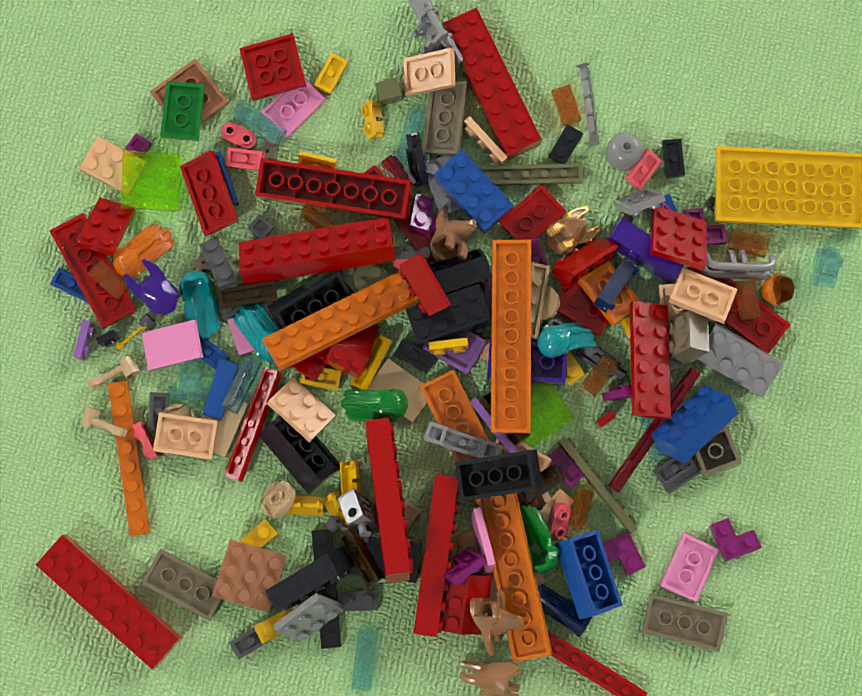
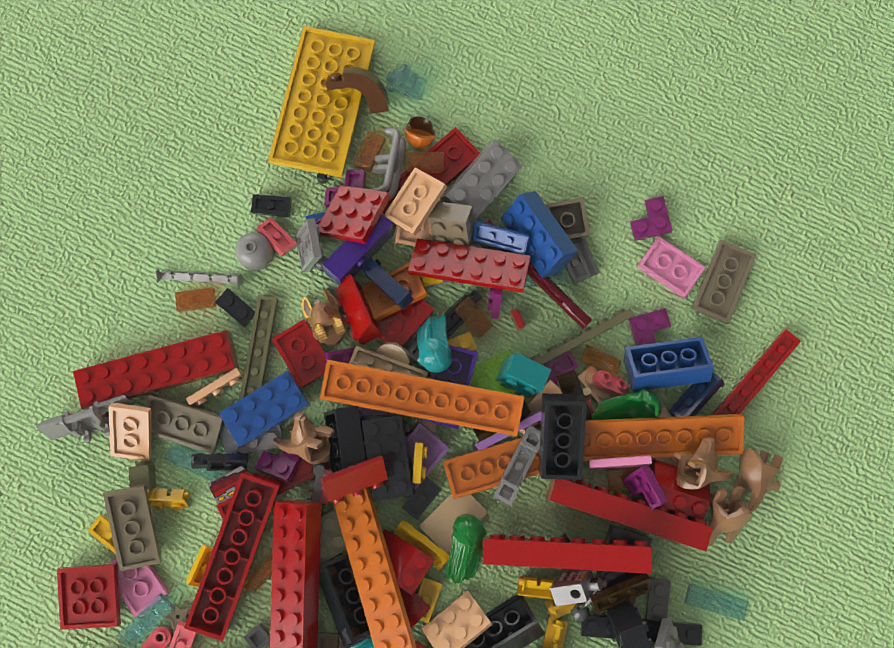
camera: 80 degrees left, 0 degrees up
tan tile [402,499,421,526] -> none
none -> dark tan plate [103,484,162,571]
none -> reddish brown arch [325,66,390,114]
none -> blue tile [472,221,530,255]
none -> teal brick [496,352,551,398]
none -> medium nougat piece [708,487,754,546]

